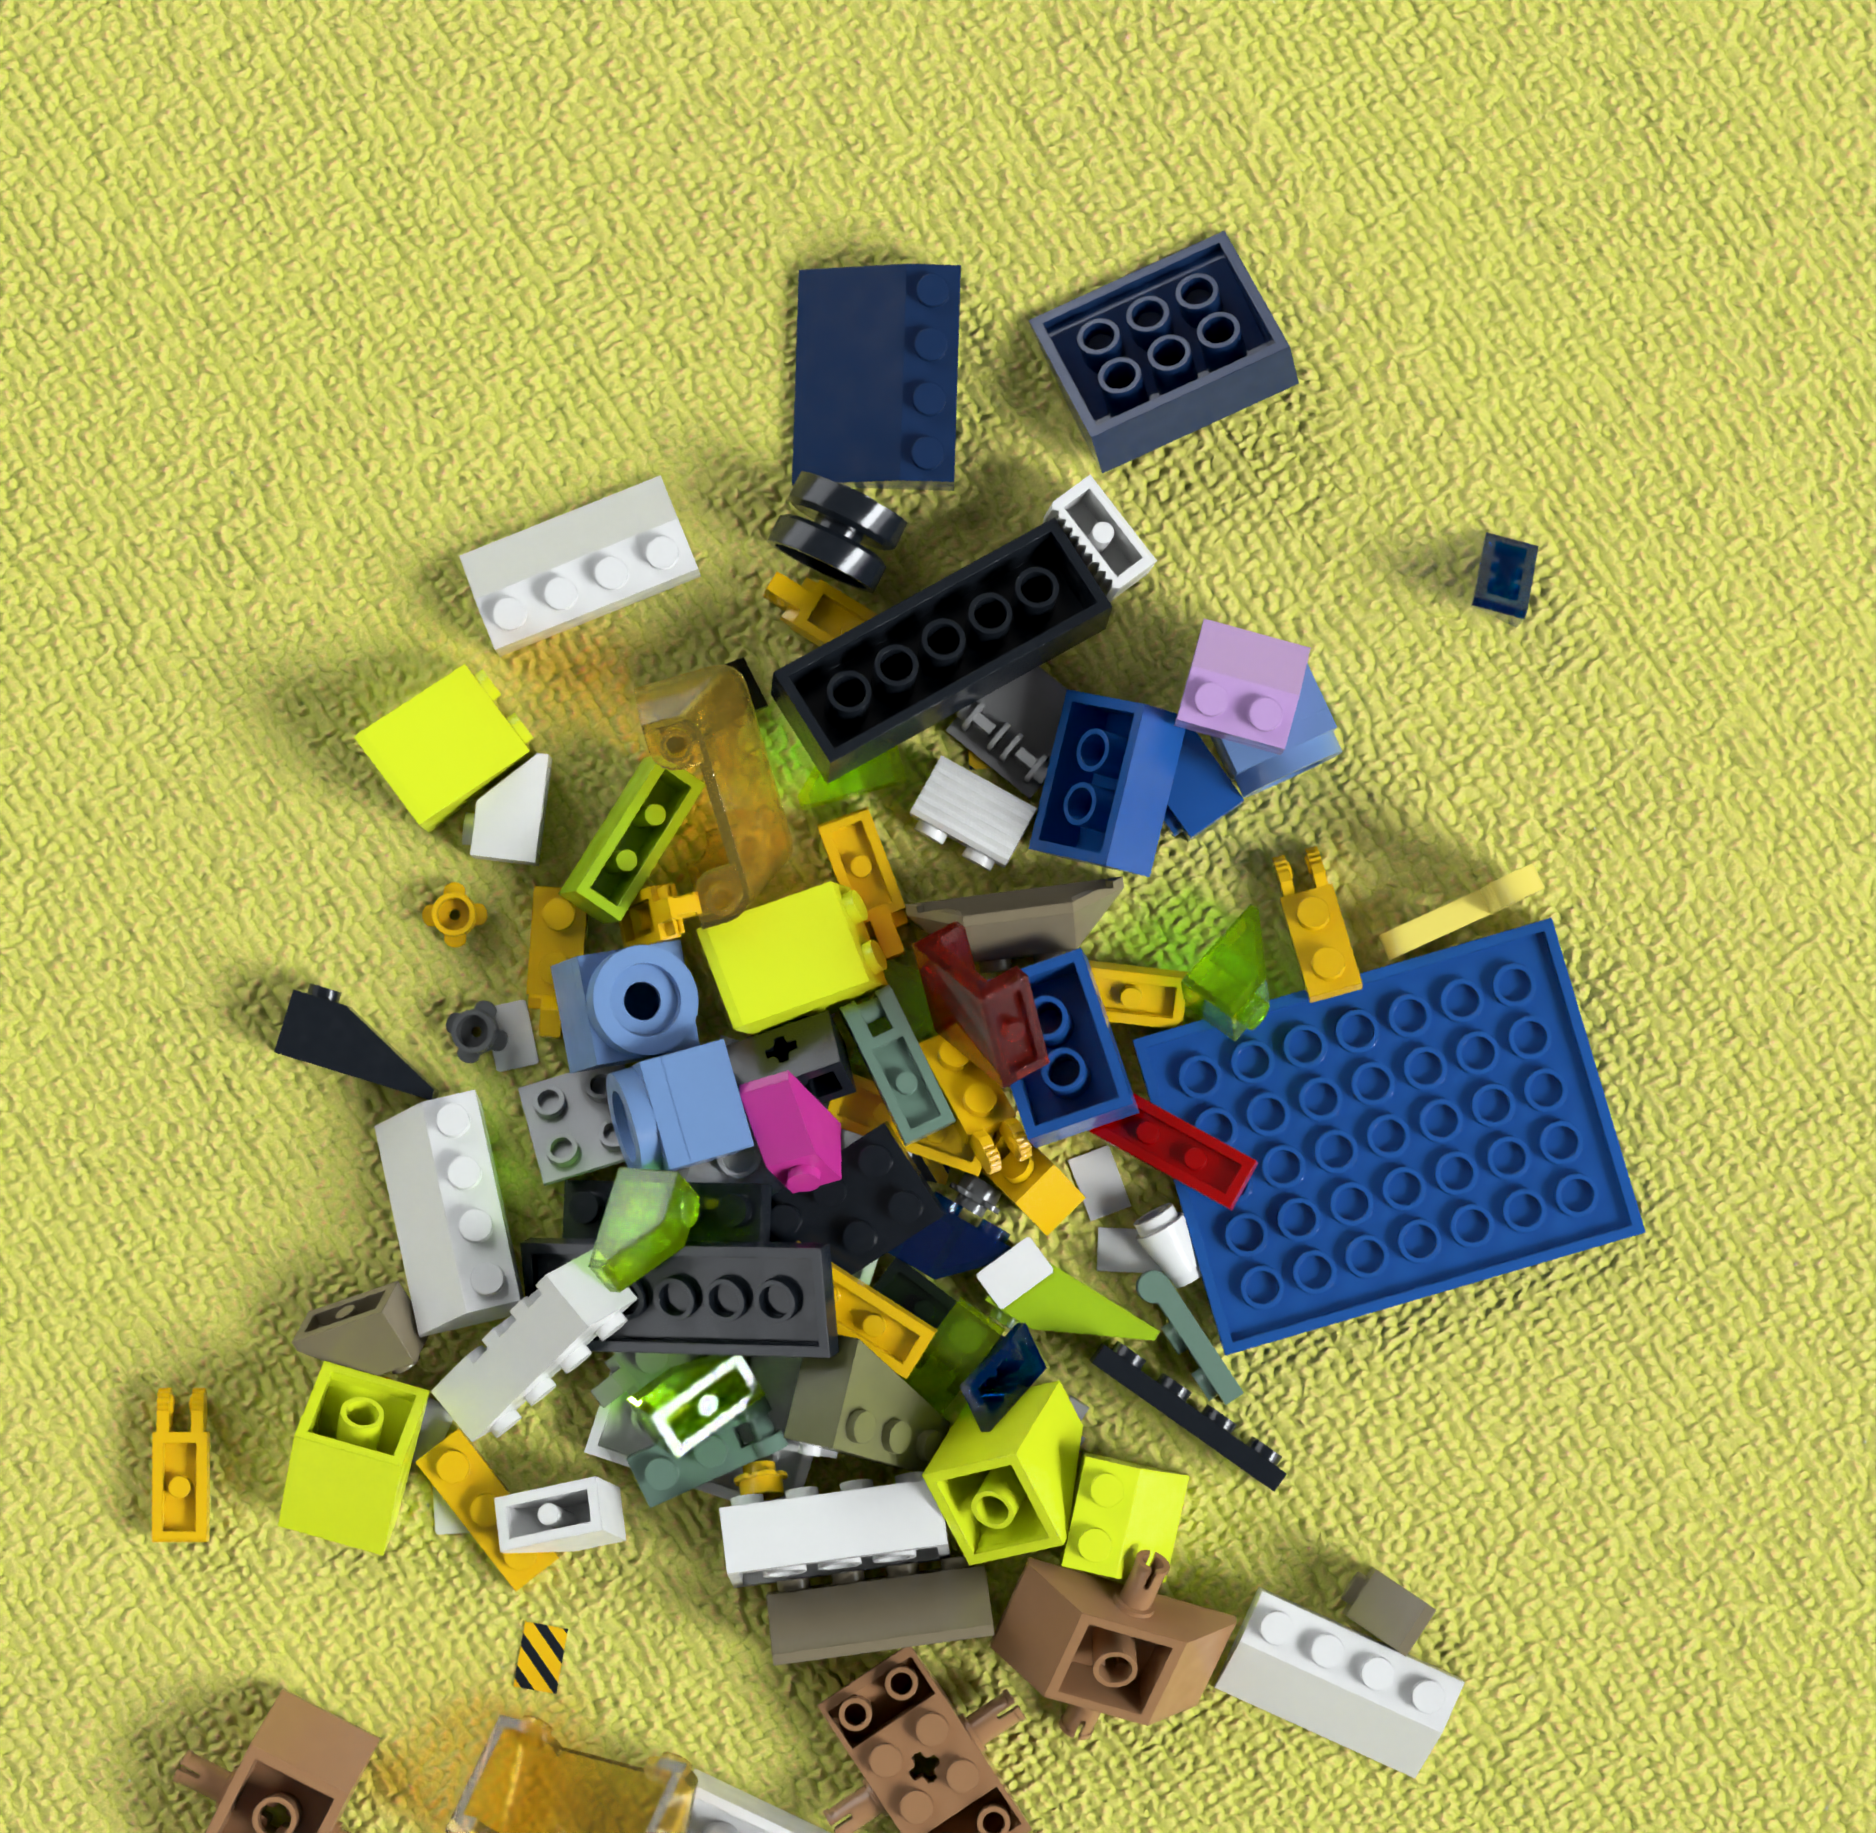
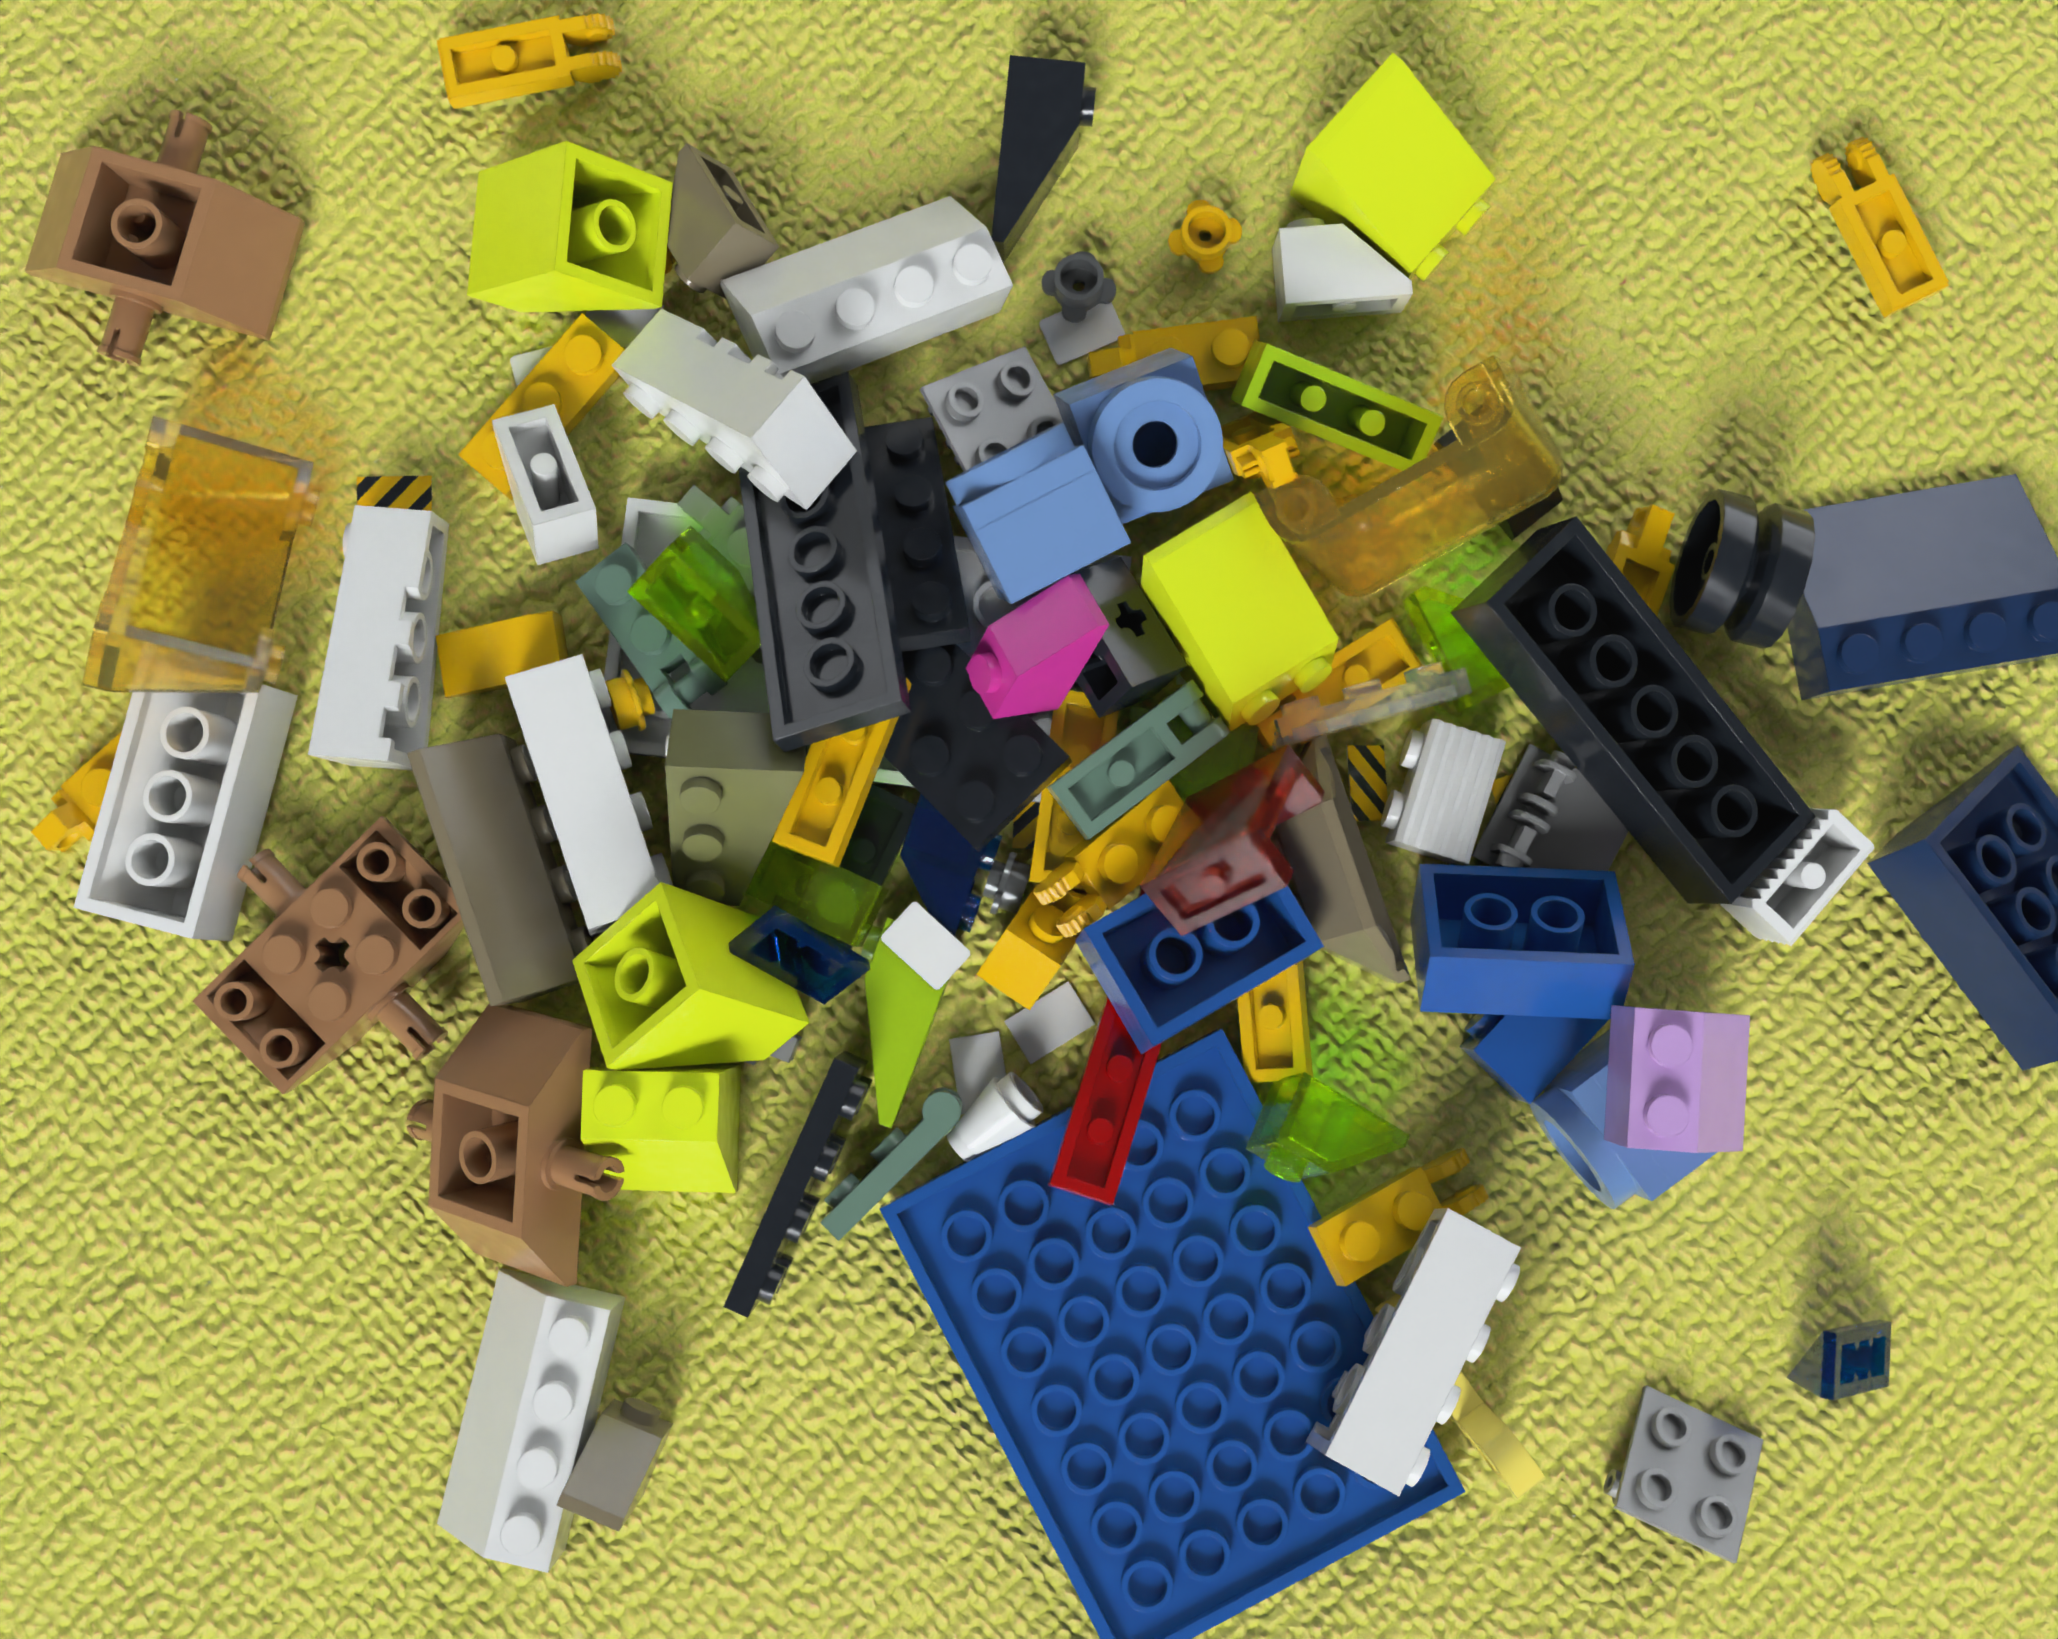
camera: 75 degrees right, 0 degrees up
white slope [460,475,701,657] -> none
clear neon green slope [588,1167,699,1292] -> none
none -> white wedge [308,505,449,771]
none -> yellow slope [435,610,568,698]
none -> clear plate [1267,662,1472,750]
none -> white wedge [1306,1208,1521,1496]
none -> sticker [1346,745,1388,821]
none -> light grey hinge [1604,1385,1763,1564]
none -> yellow hinge [1810,136,1949,318]

